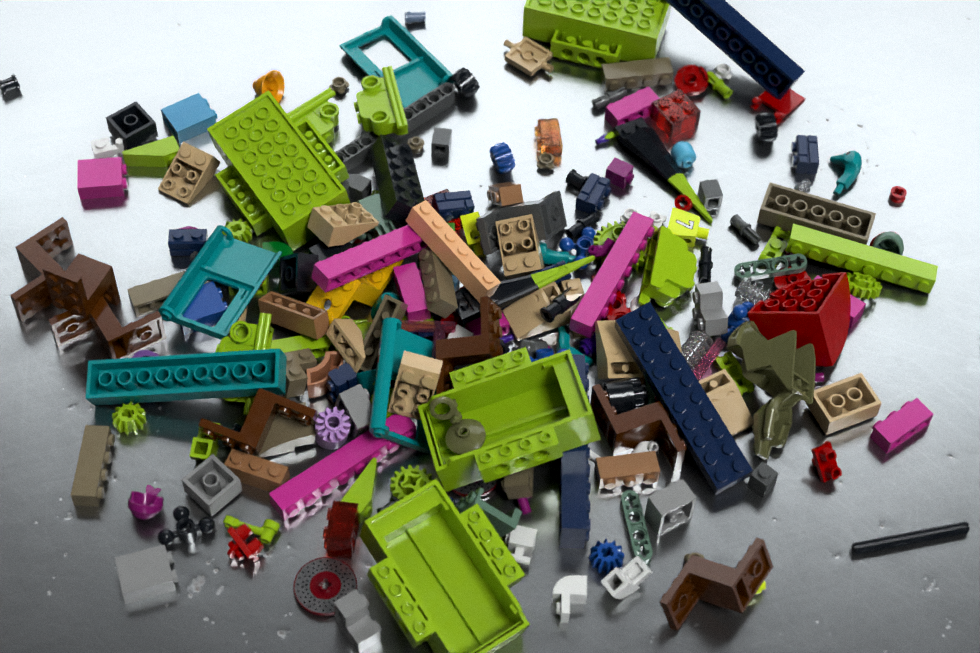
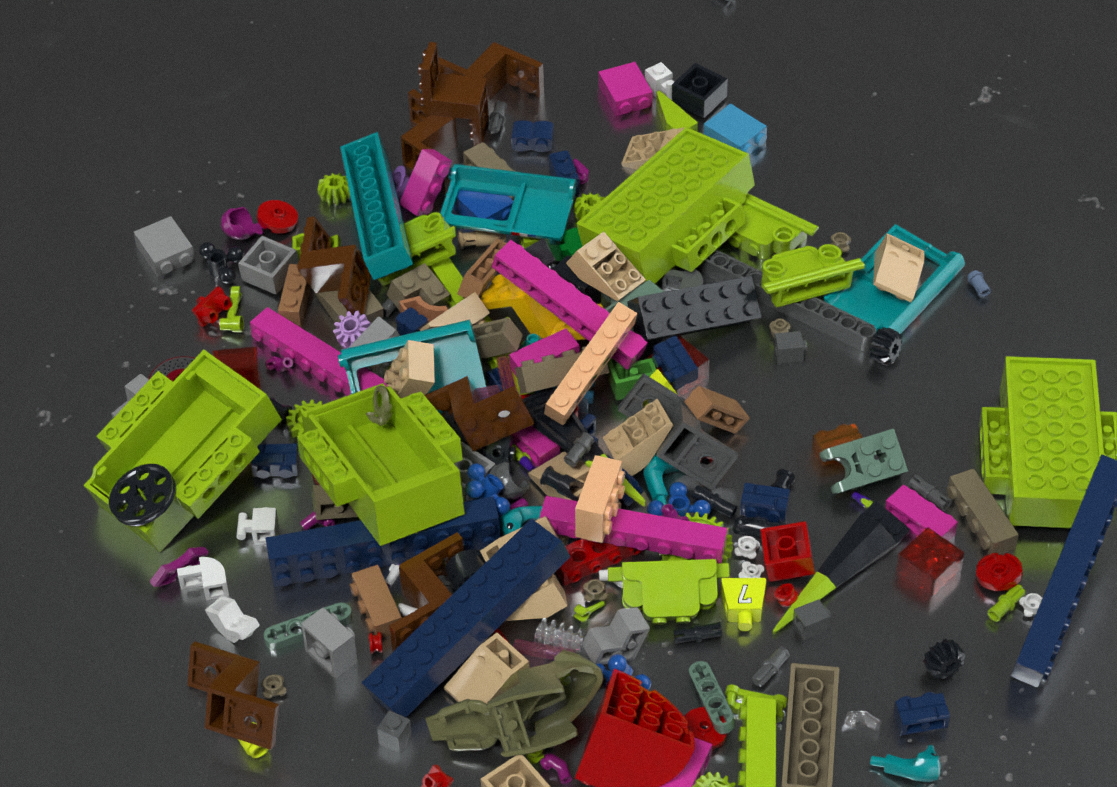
camera: 80 degrees right, 5 degrees down
dark tan brick [71,425,115,507] -> none
light orange hat [252,70,285,103] -> none
lime slope [339,457,377,524] -> none
olive dish [445,419,486,455] -> none
sand green panel [456,487,522,538] -> none
blue gear [489,142,515,174] -> none
tan plate [503,37,554,76] -> none
dark tan plate [537,152,555,170] -> none
blue gear [589,539,625,575] -> none
magenta brick [605,157,634,189] -> none
medium azure head [670,141,696,168] -> none
clear piece [735,277,771,305] -> none
red flag [750,89,805,125] -> none
none -> black wedge [109,464,176,526]
none -> magenta tile [150,547,209,587]
none -> red plate [256,200,298,233]
none -> magenta arm [265,356,293,372]
none -> red bush [369,632,383,654]
none -> dark pink brick [399,149,452,216]
none -> dark blue brick [511,120,554,152]
none -> dark grey pin [563,432,594,467]
none -> light nougat brick [575,455,625,543]
none -> black piece [732,517,786,539]
none -> red brick [760,521,815,582]
none -> sand green brick [819,429,908,495]
none -> tan slope [873,233,924,302]

